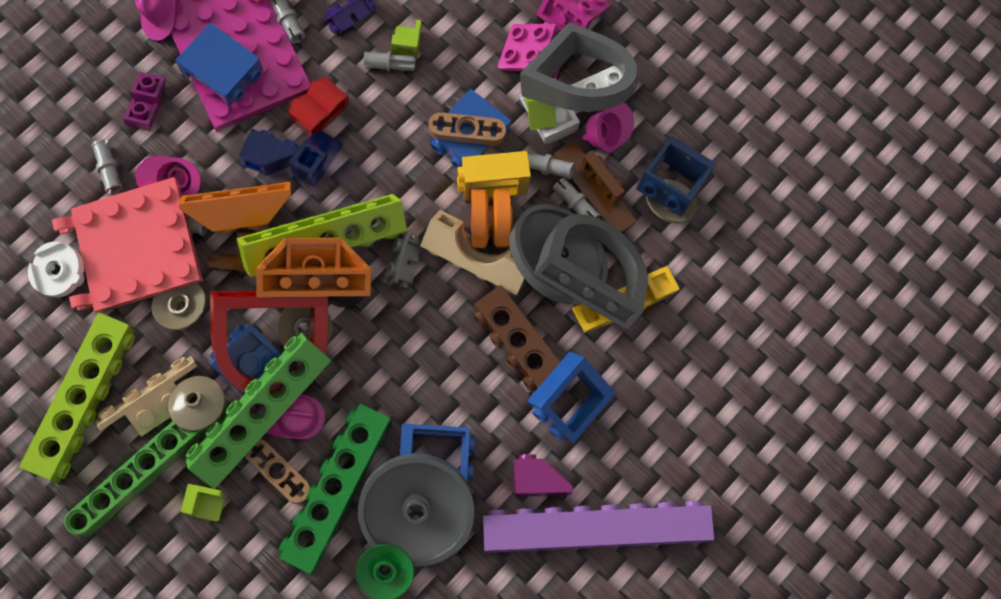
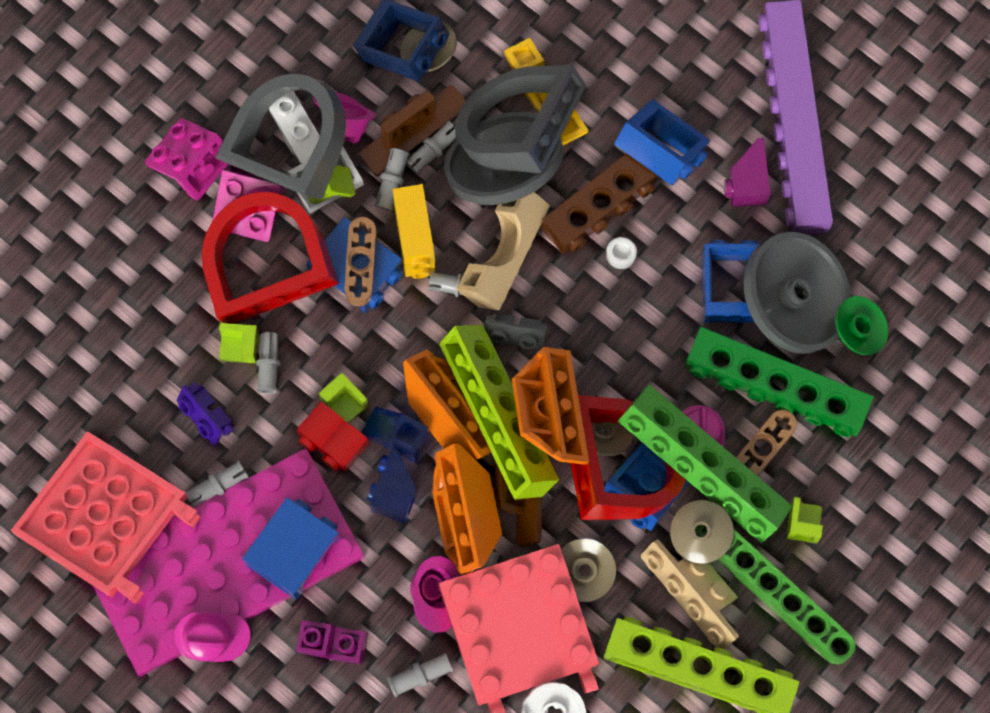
camera: 85 degrees left, 0 degrees up
orange wheel [471,188,513,248] -> none
none -> red window [202,192,339,324]
none -> lime panel [319,373,368,424]
none -> orange wedge [403,349,491,459]
none -> light grey pin [429,271,464,298]
none -> white tile [606,237,637,269]

